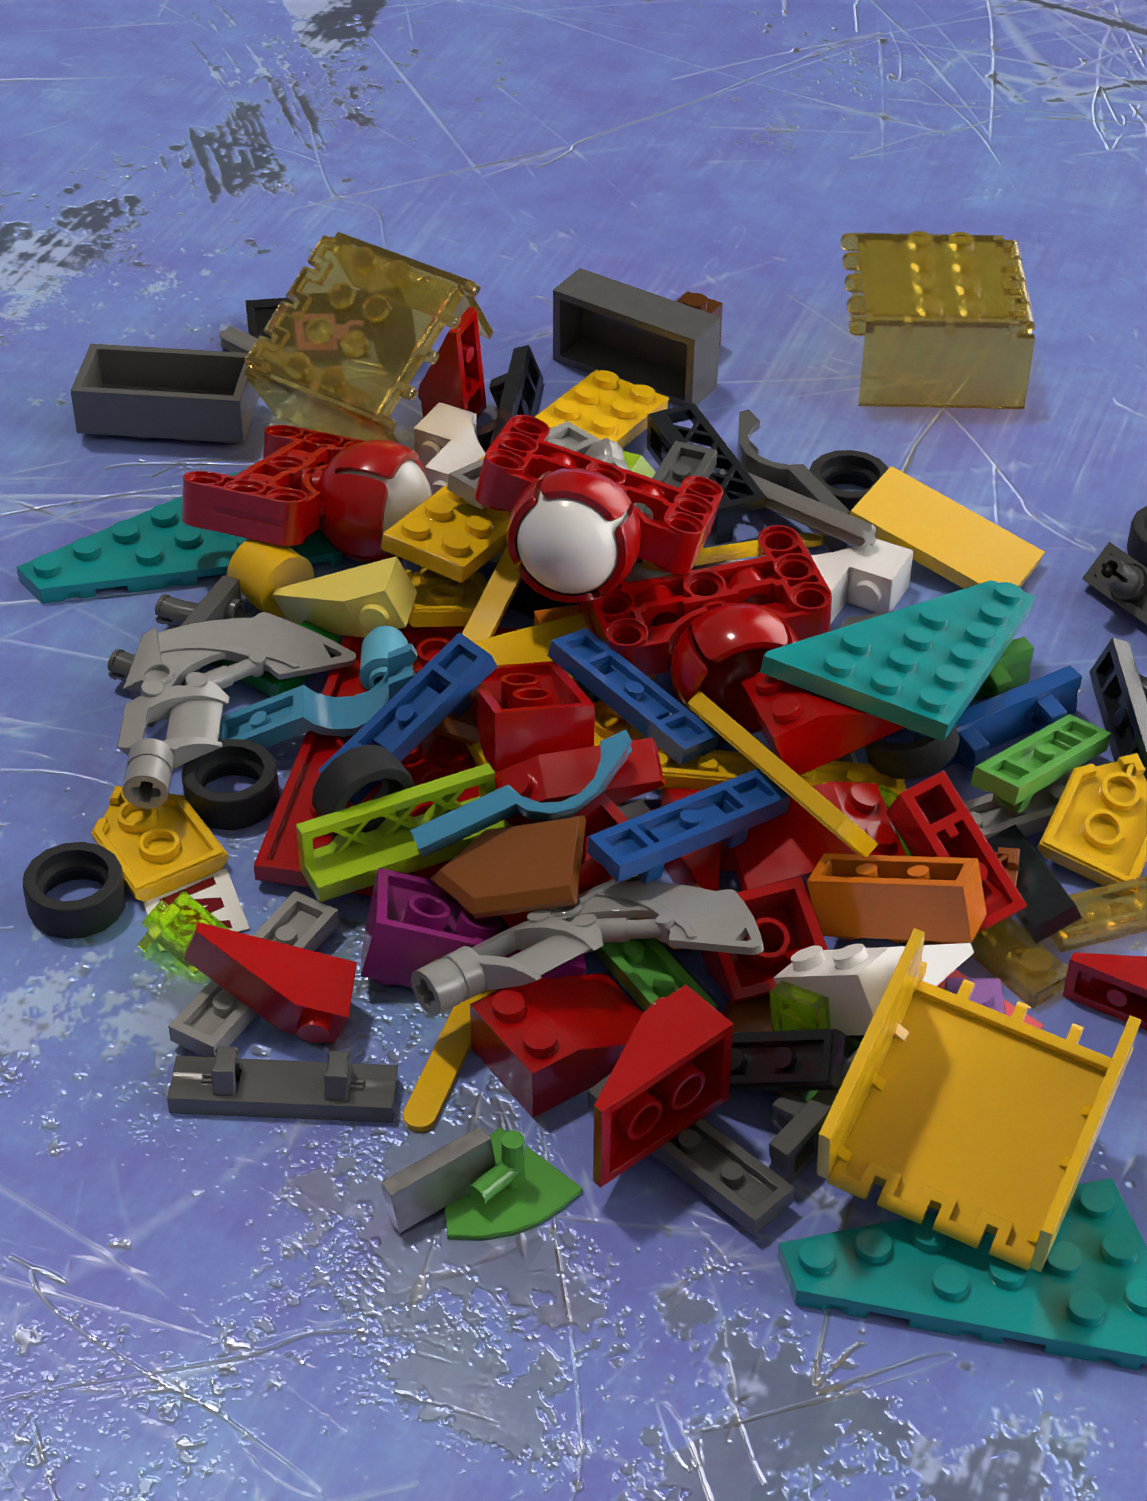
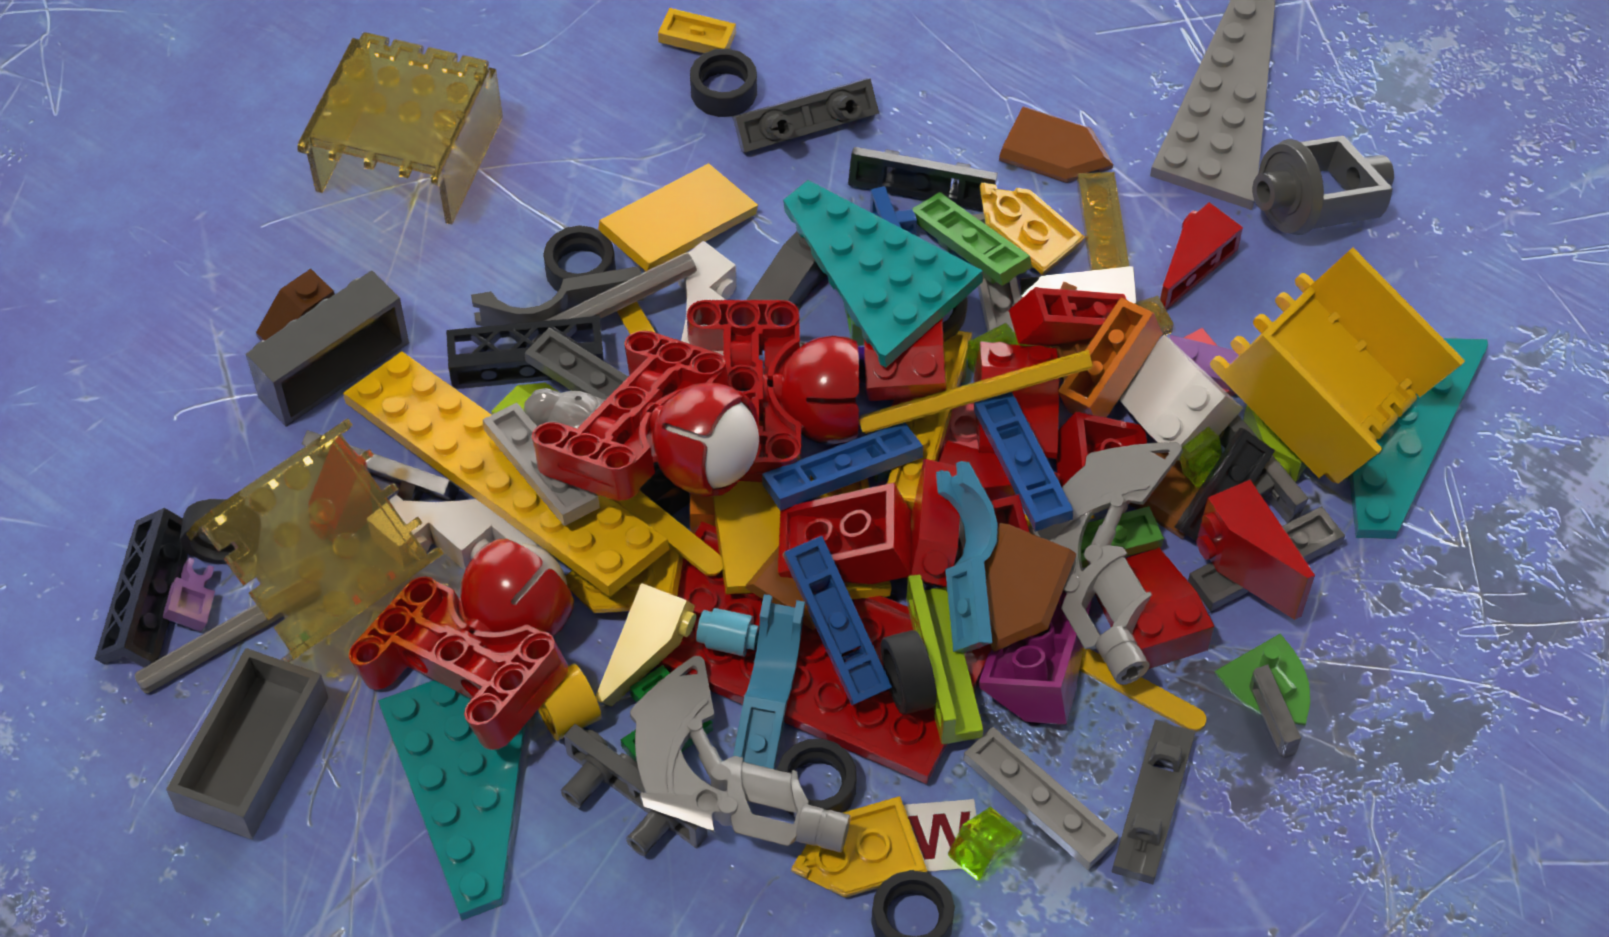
camera: 75 degrees left, 15 degrees up
red slope [184,922,357,1044] -> none

